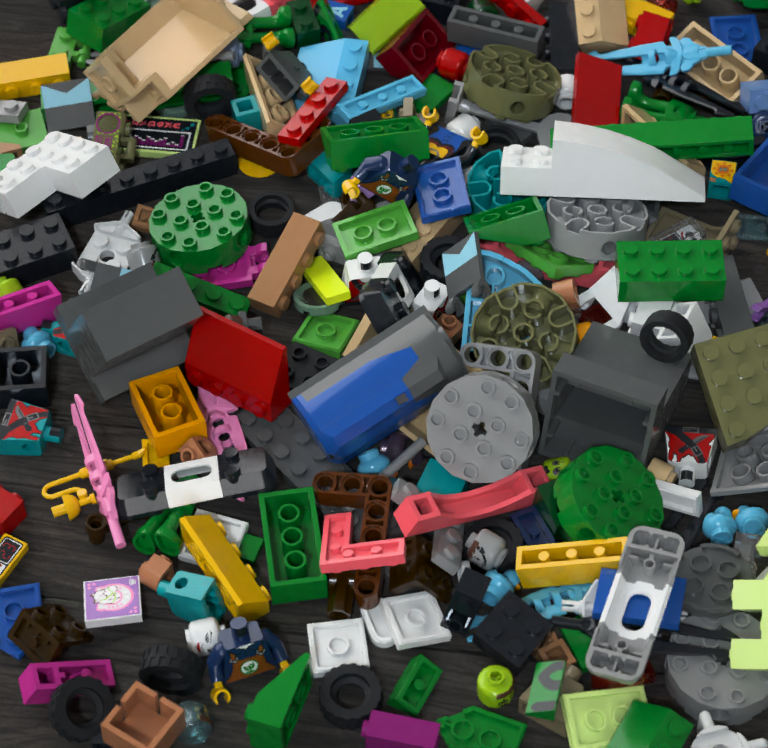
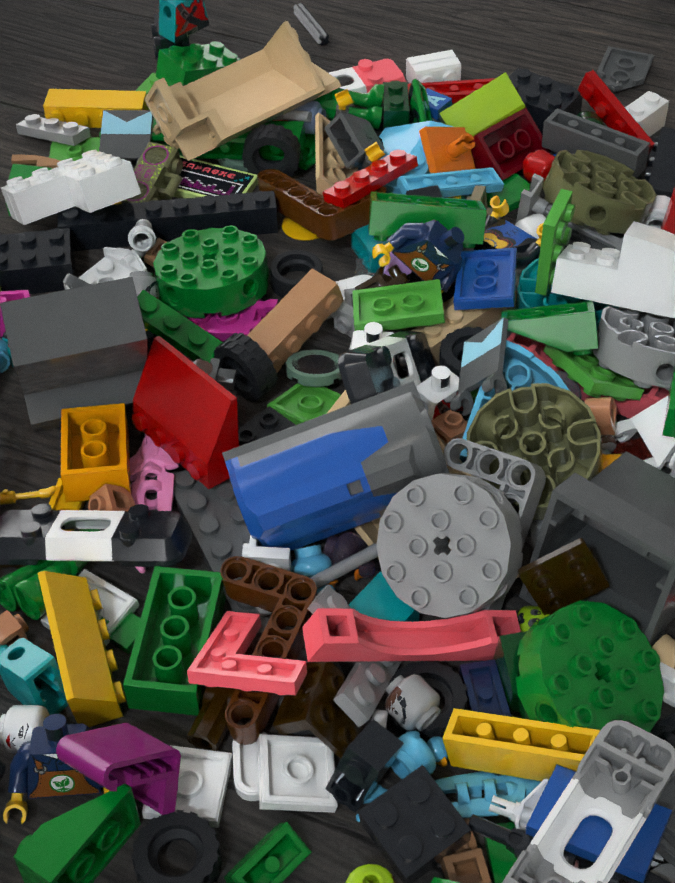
camera: 15 degrees right, 5 degrees down
teal brick [230,95,262,131] -> none
neon yellow tile [303,255,351,306] -> none
none -> magenta piece [56,723,181,815]
none -> white cone [128,219,156,252]
none -> black tyre [213,333,278,401]
none -> white bracket [242,535,291,571]
none -> orange tile [419,126,476,173]
none -> dark brown bracket [517,538,610,615]
none -> bright green plate [535,189,575,296]

